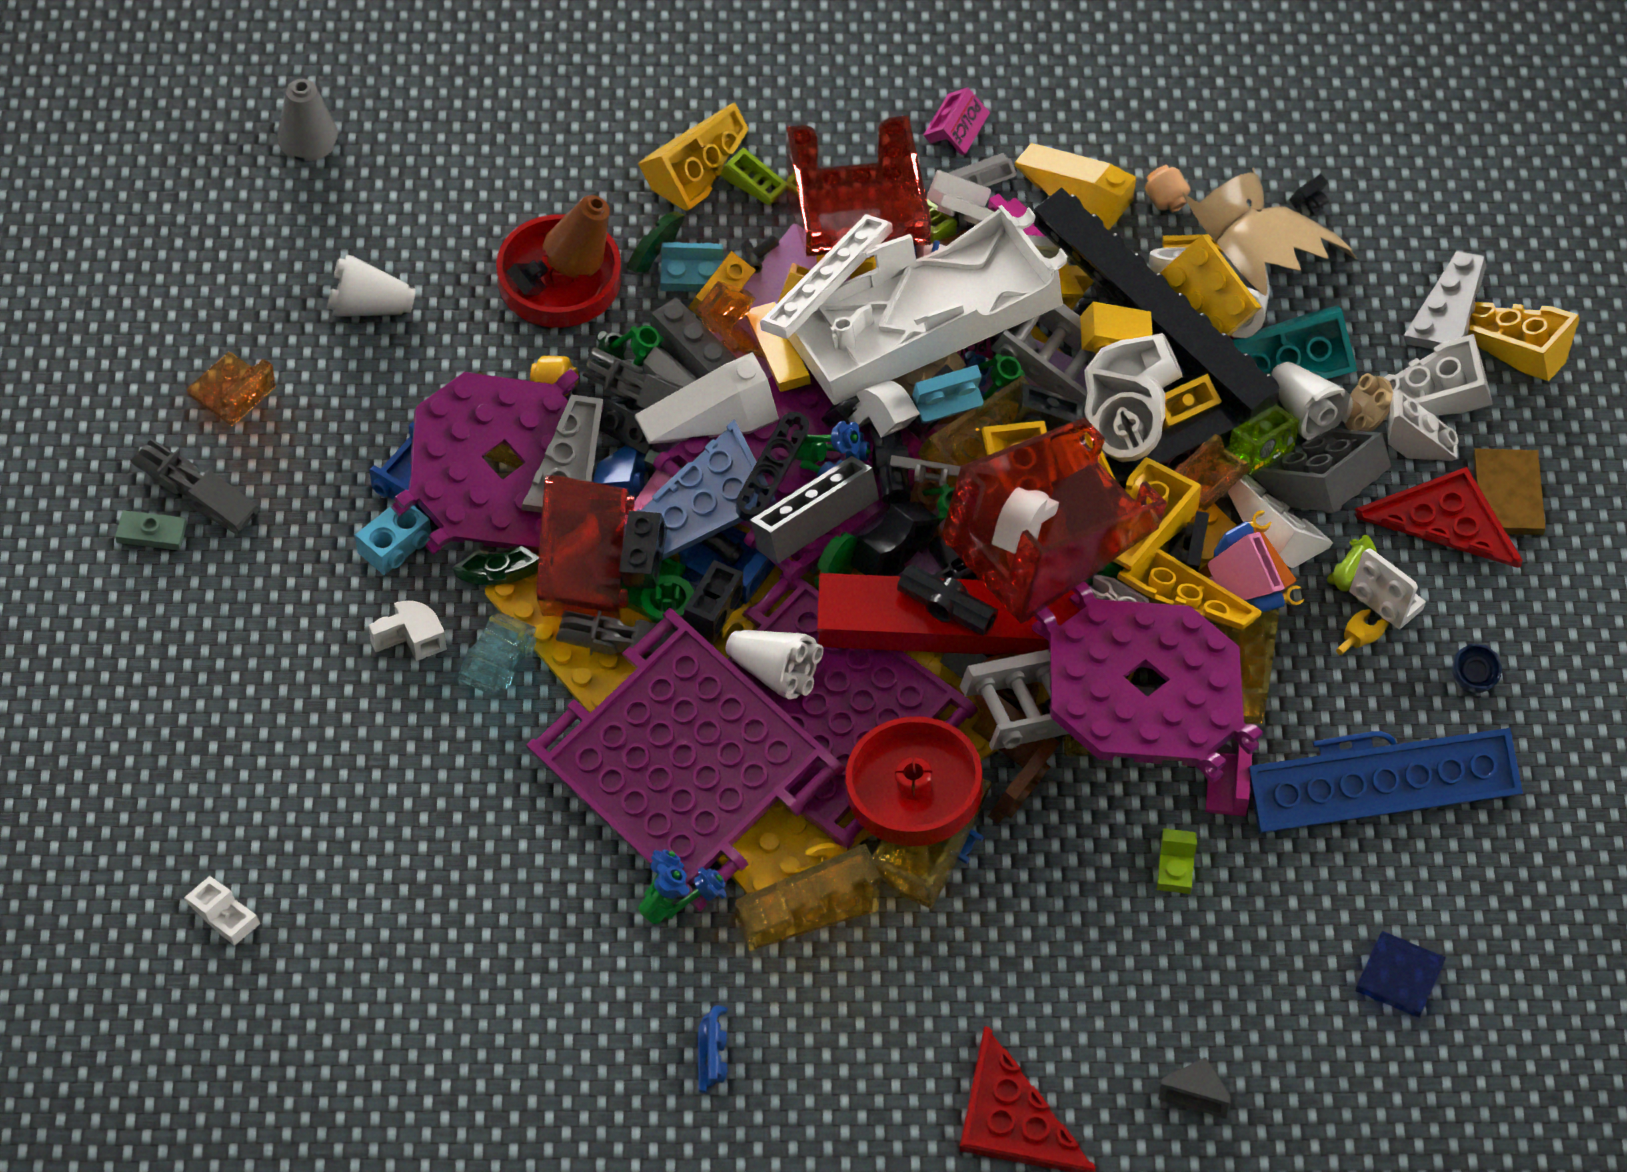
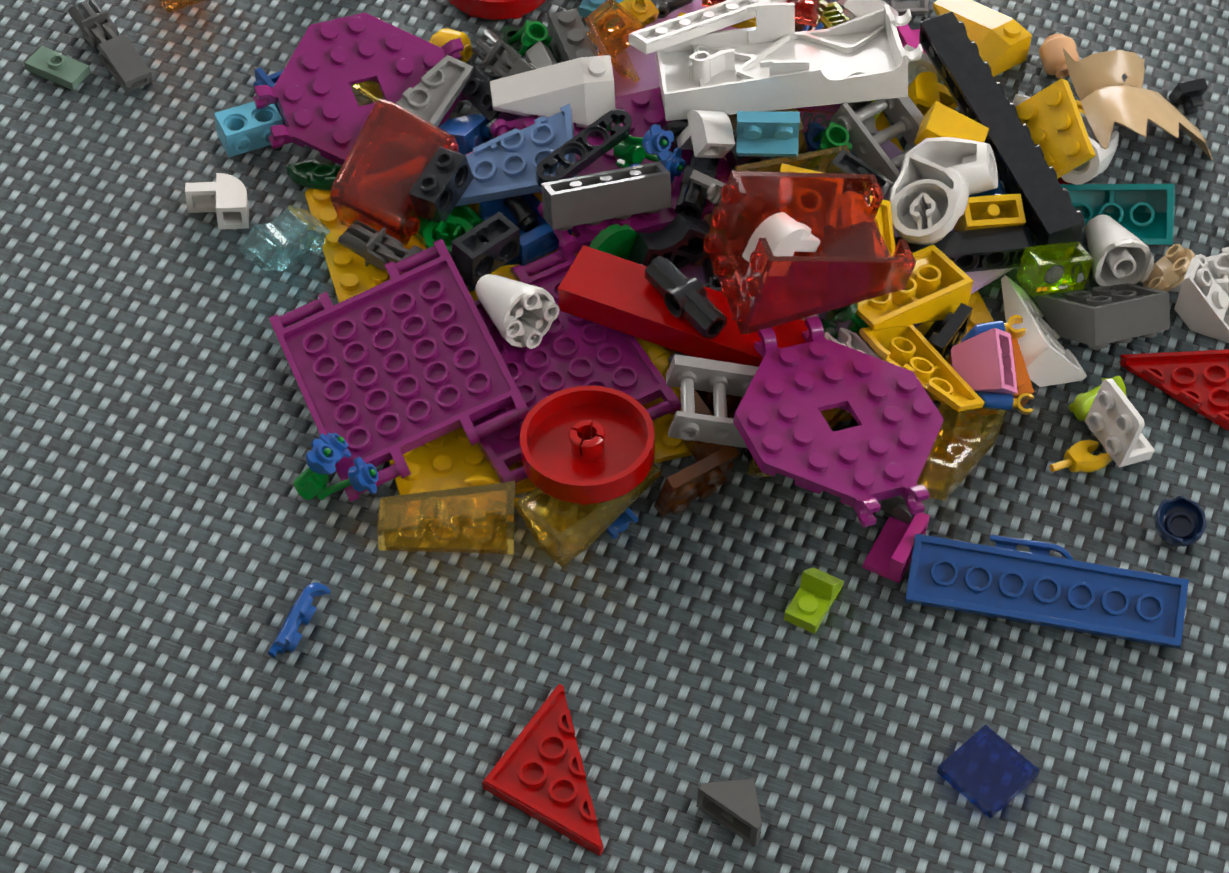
camera: 20 degrees right, 5 degrees down
yellow tile [745,302,811,392] -> none
clear orange bracket [1175,434,1249,511] -> none

